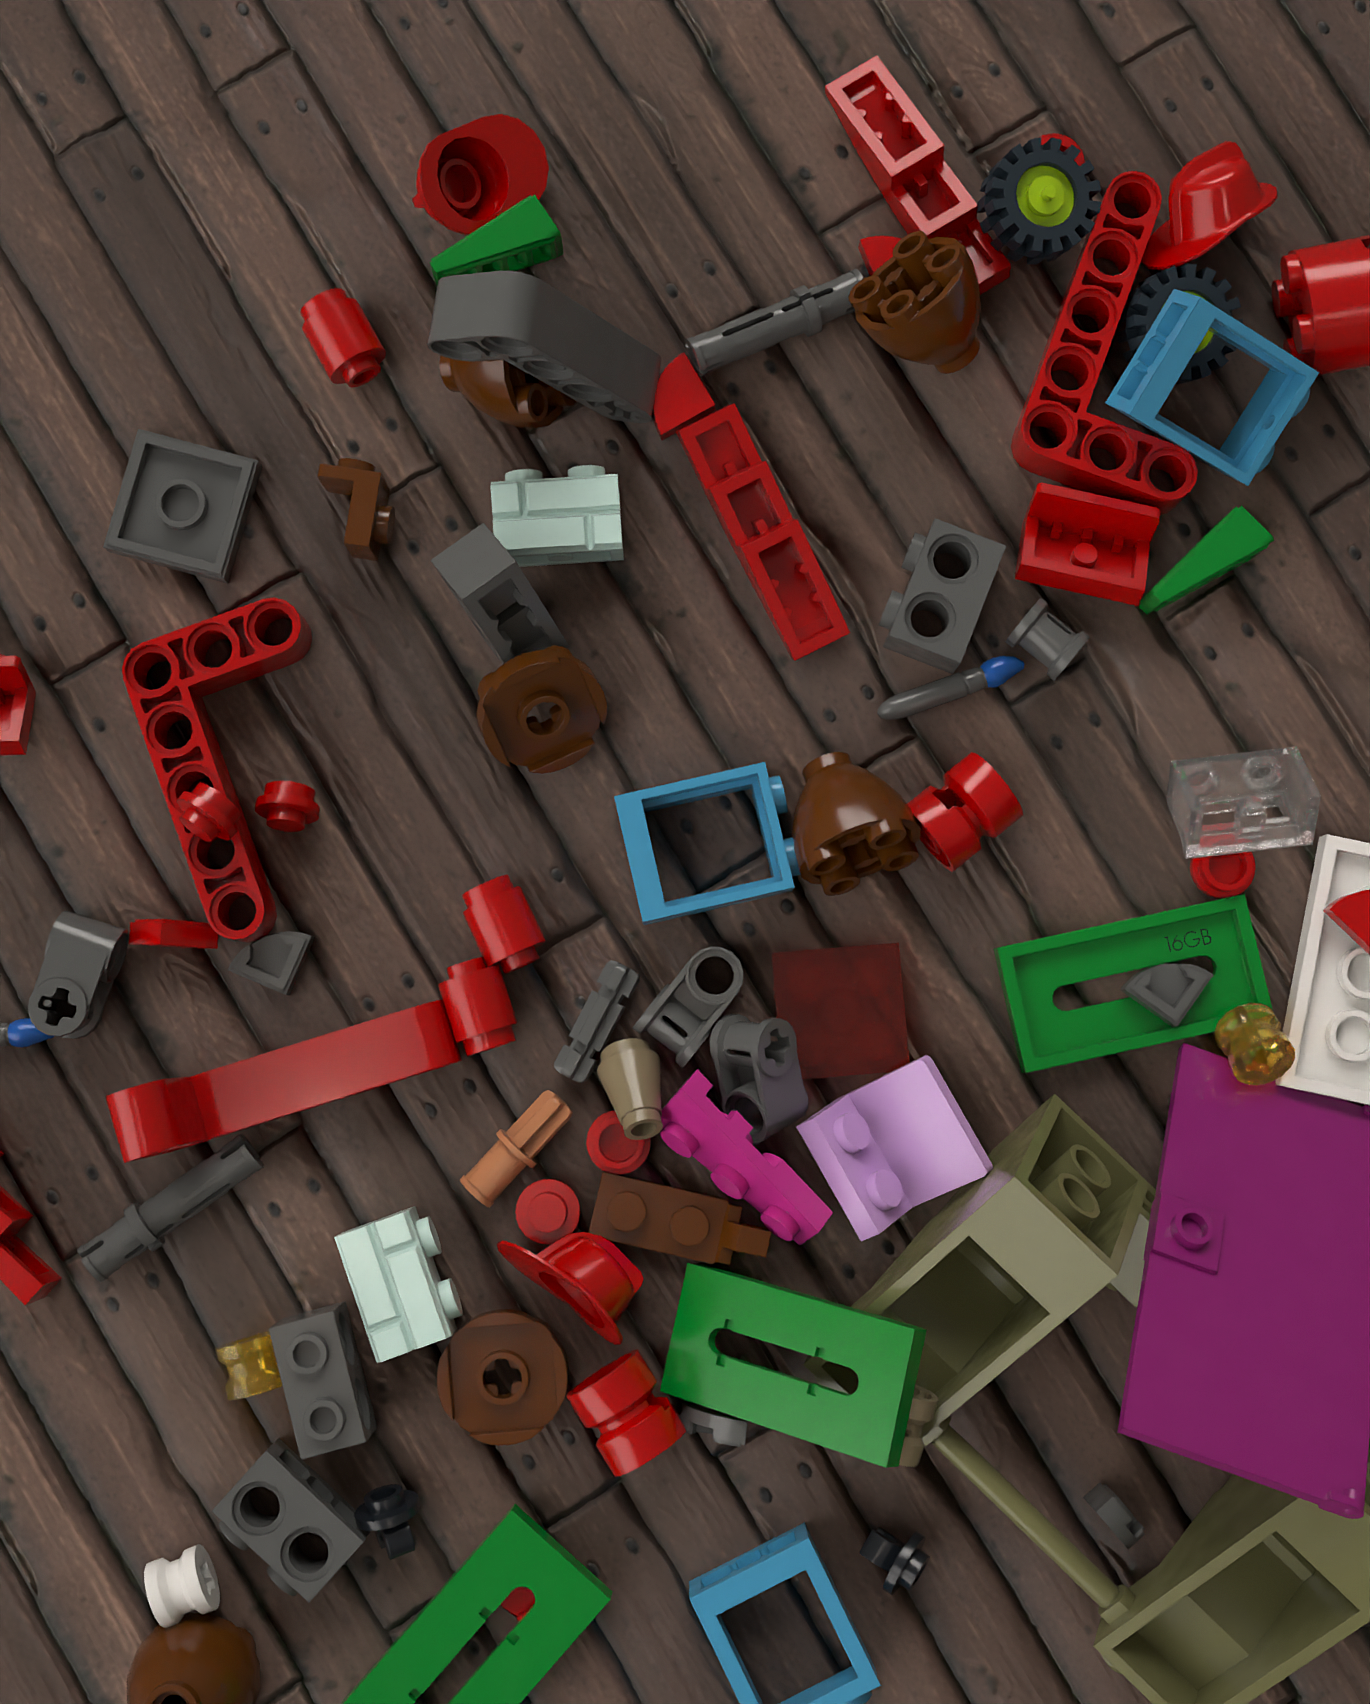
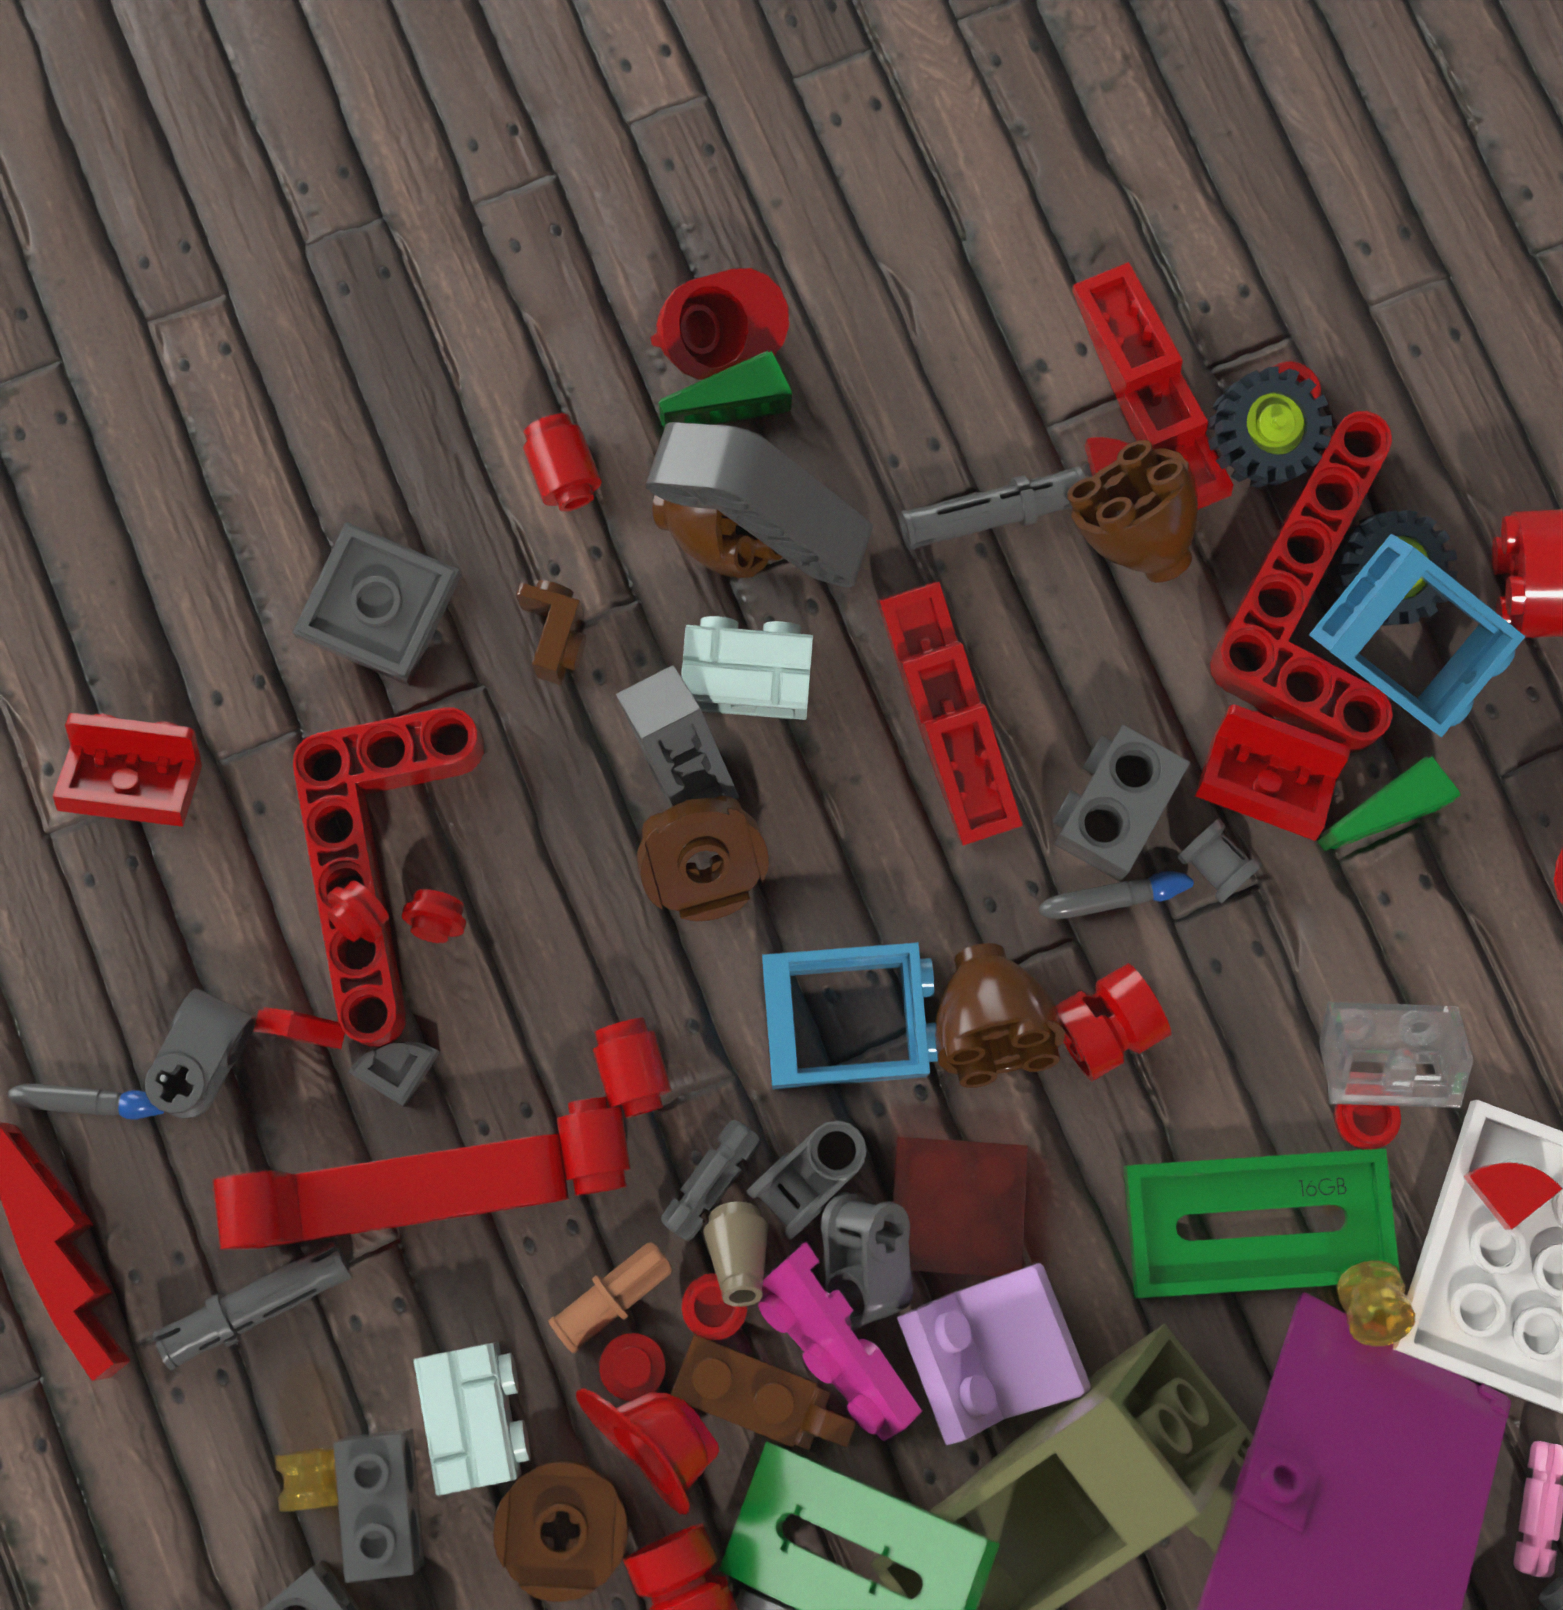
camera: 10 degrees right, 5 degrees down
red tile [653,352,715,441] -> none
dark grey tile [1120,963,1213,1027] -> none
red piece [1141,141,1278,270] -> none

